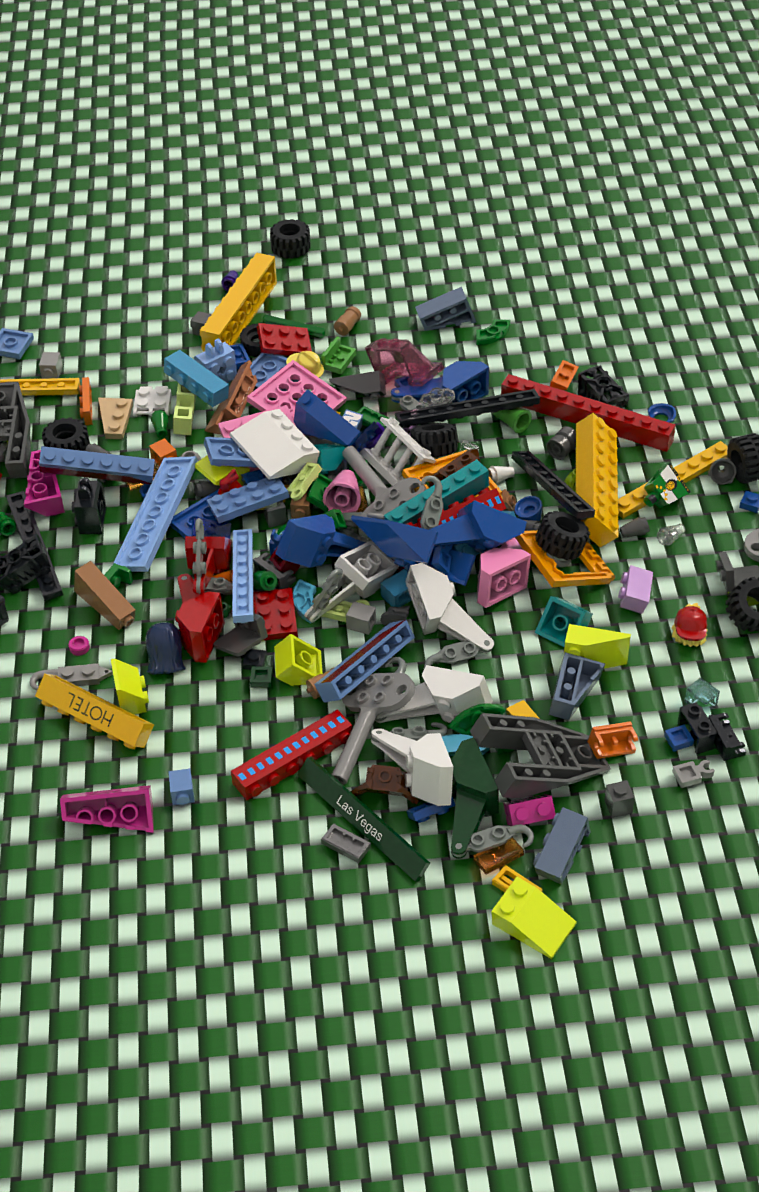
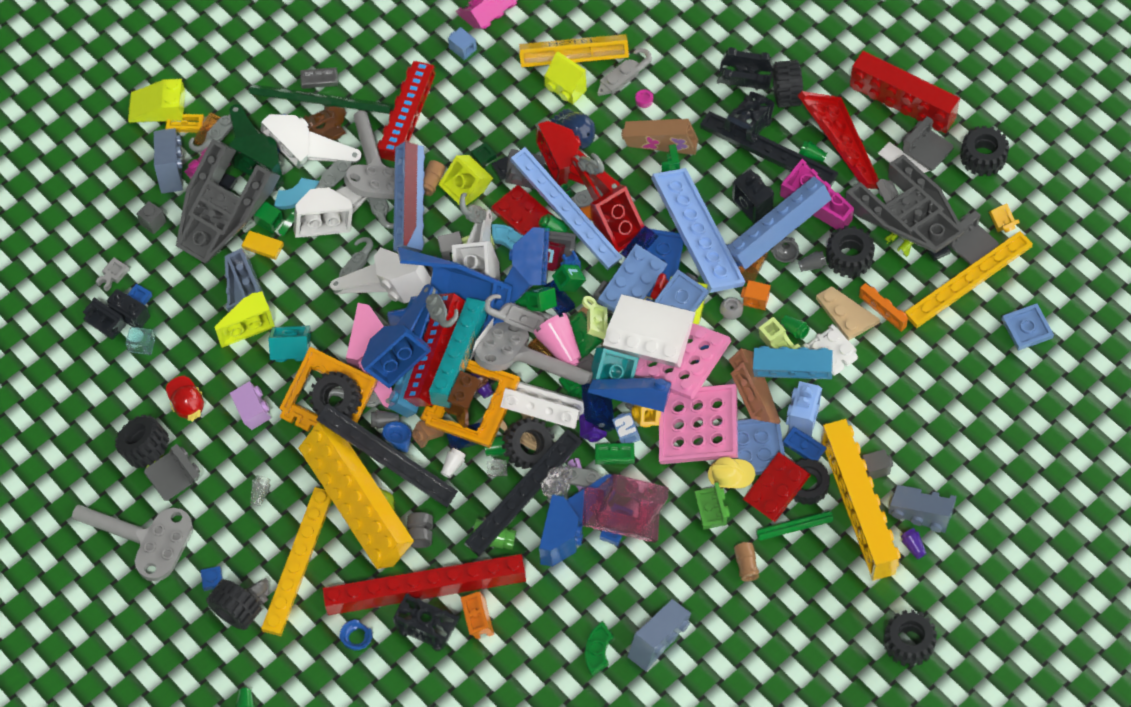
camera: 145 degrees right, 15 degrees up
light grey brick [39,352,63,379] -> none
dark grey slope [329,371,386,399] -> none
orange hinge [587,721,638,759] -> none
dark grey cone [620,517,650,538] -> none
torso [644,463,691,508] -> none
none -> sand blue wedge [888,485,957,533]

